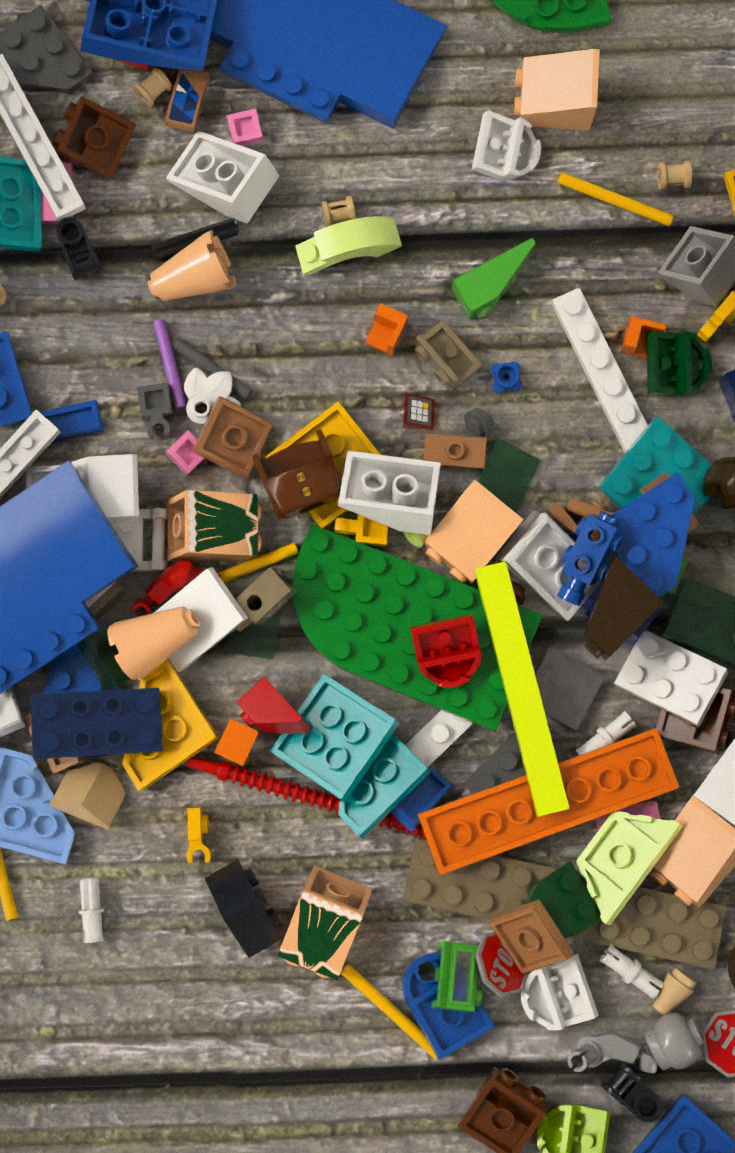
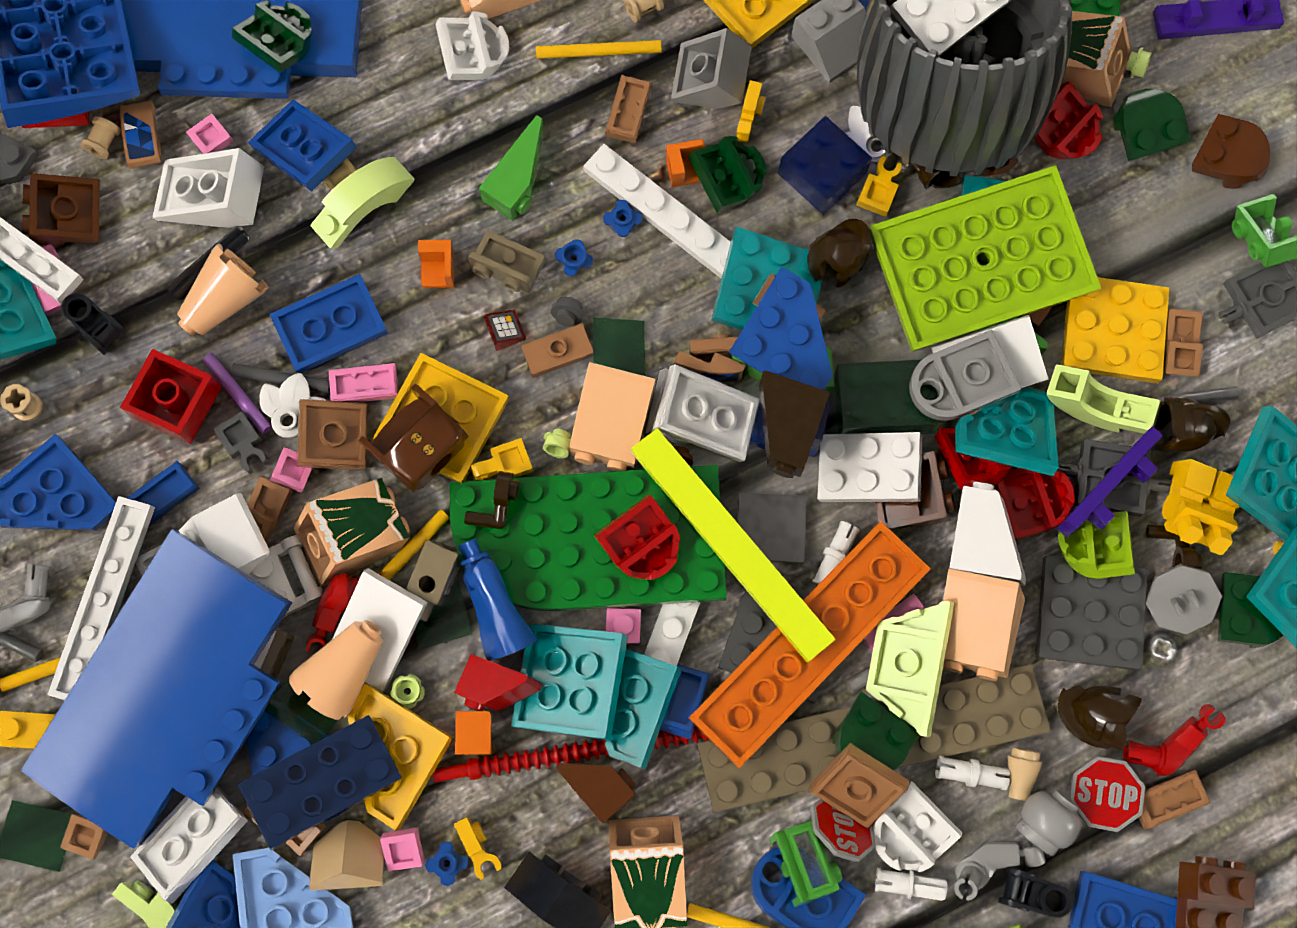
camera: 25 degrees left, 5 degrees down
white slope [338,451,441,535] -> none
blue brick [557,511,624,606] -> none
none -> red brick [120,349,222,445]
none -> dark green slope [232,0,312,73]
none -> medium nougat slope [247,476,293,544]
none -> blue plate [248,99,357,192]
none -> blue plate [269,274,388,373]
none -> bright pink plate [329,363,399,403]
none -> bright pink plate [380,828,425,872]
none -> yellowish green plate [390,674,425,709]
none -> blue plate [425,842,468,886]
none -> blue piece [458,538,538,661]
none -> dark brown plate [464,471,519,529]
none -> reddish brown slope [555,763,636,824]
none -> blue plate [603,200,642,237]
none -> medium nougat plate [605,75,652,144]
none -> bright pink plate [606,608,641,645]
none -> white axle [875,868,948,901]

